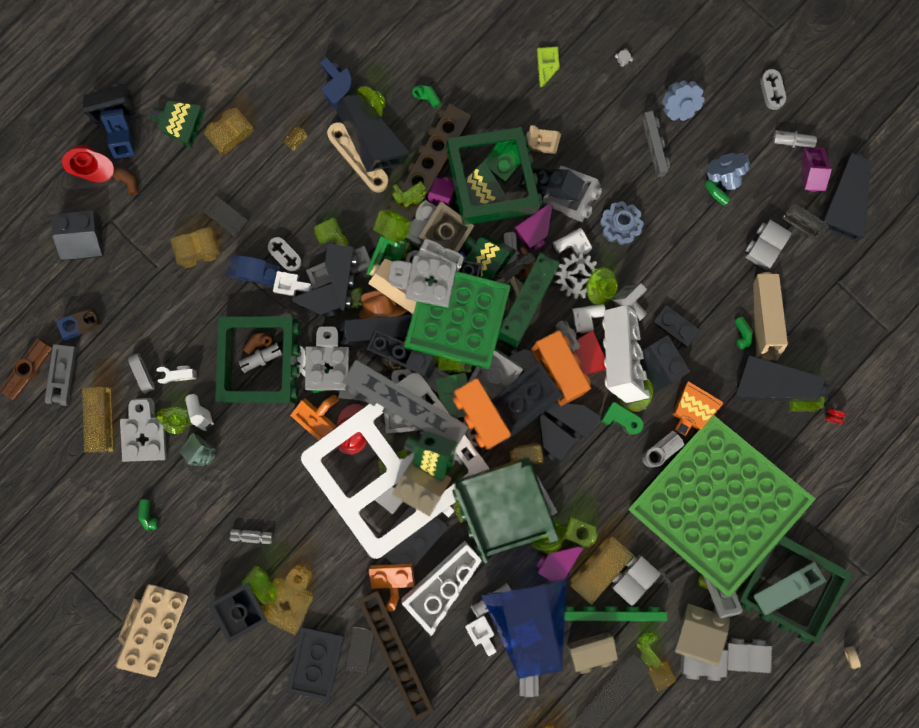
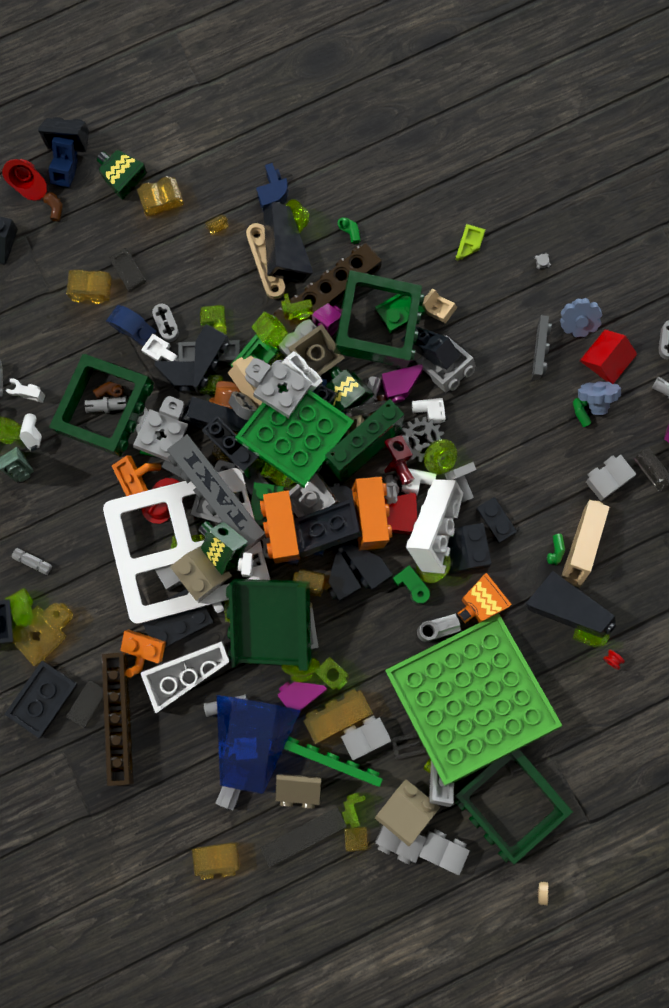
camera: 25 degrees right, 5 degrees down
dark green torso [453,161,506,208] -> none
white plate [465,616,496,656] -> none
sand blue plant [600,201,644,245] -> none
sand green slope [754,562,826,615] -> none
none -> dark grey beam [228,391,257,420]
none -> white plate [238,553,254,577]
none -> dark red bracket [384,436,415,485]
none -> red slope [580,330,637,384]

